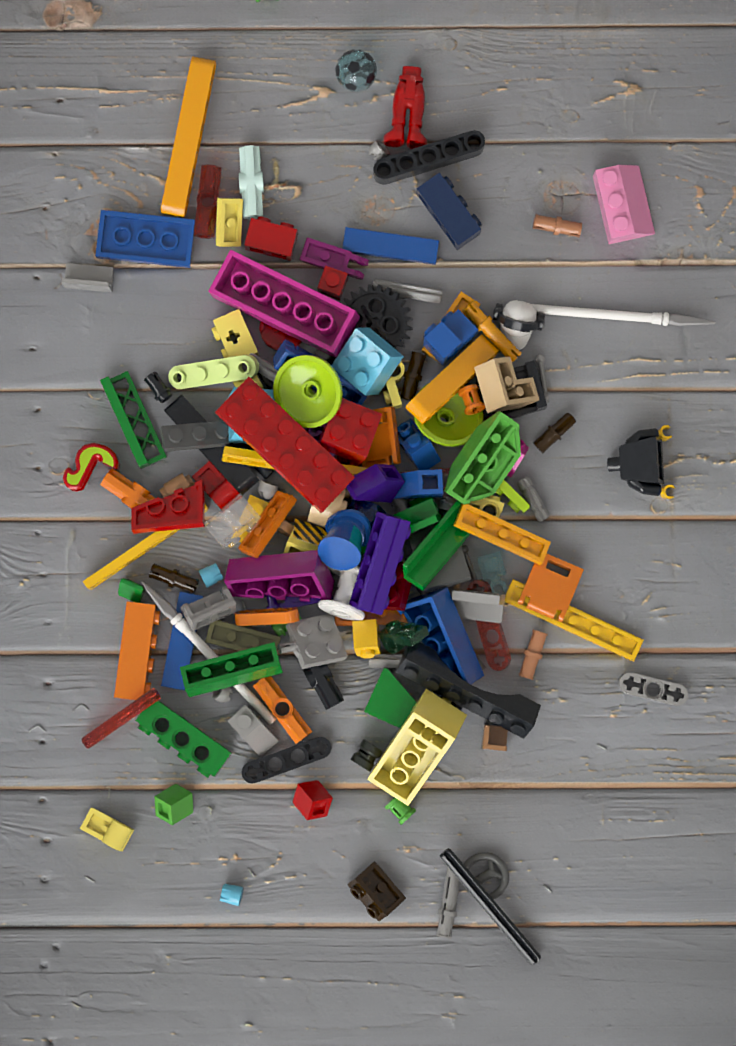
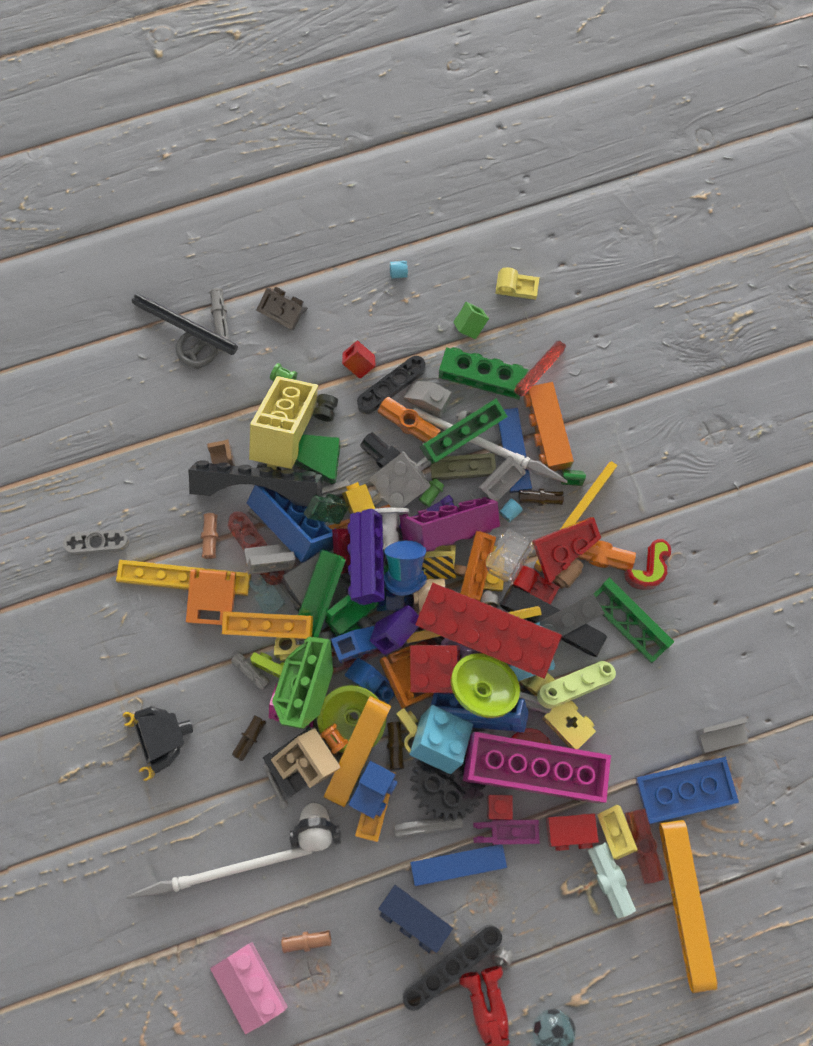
camera: 160 degrees right, 10 degrees down
black pin [144,372,172,403] -> none
orange beam [234,607,300,626] -> none
light orange pin [462,301,522,362] -> none

